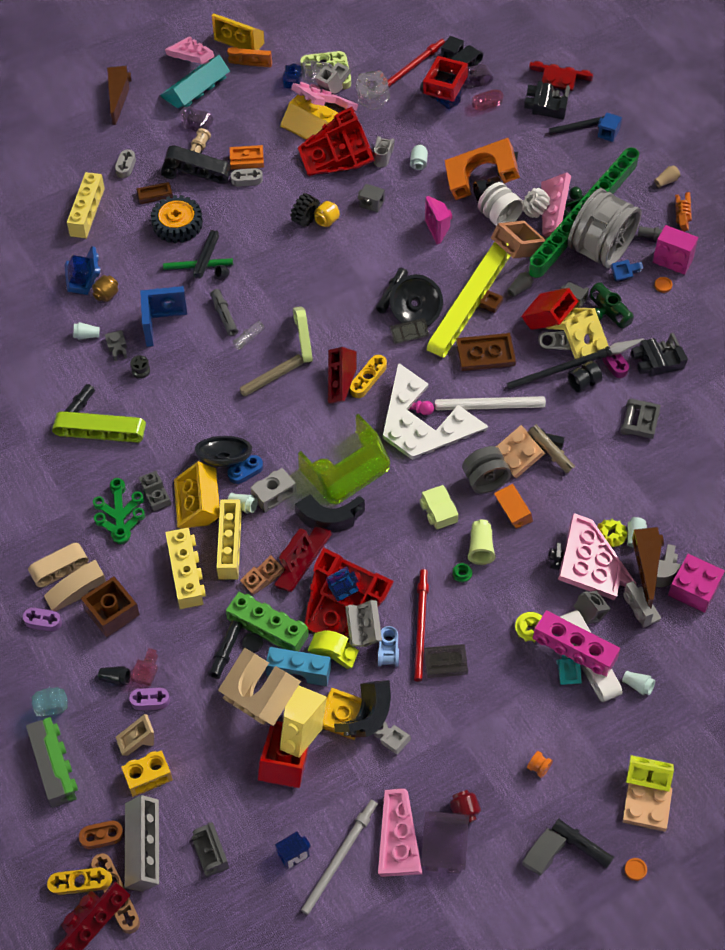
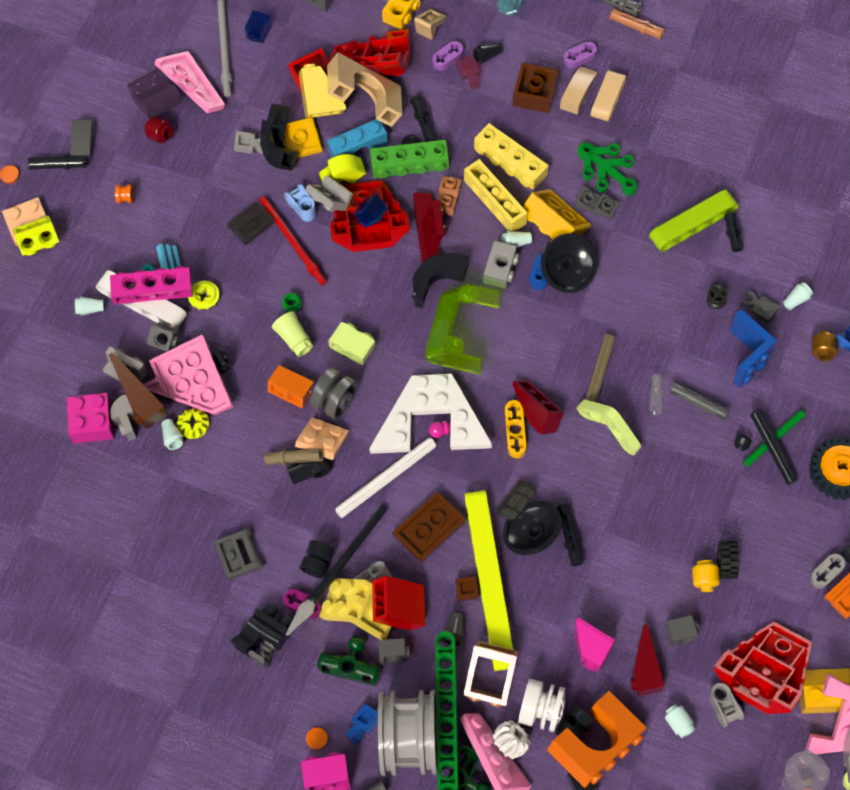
camera: 145 degrees right, 10 degrees up
none -> medium azure tile [156,243,181,282]
none -> red wedge [328,29,411,76]
none -> dark red slope [630,624,664,697]

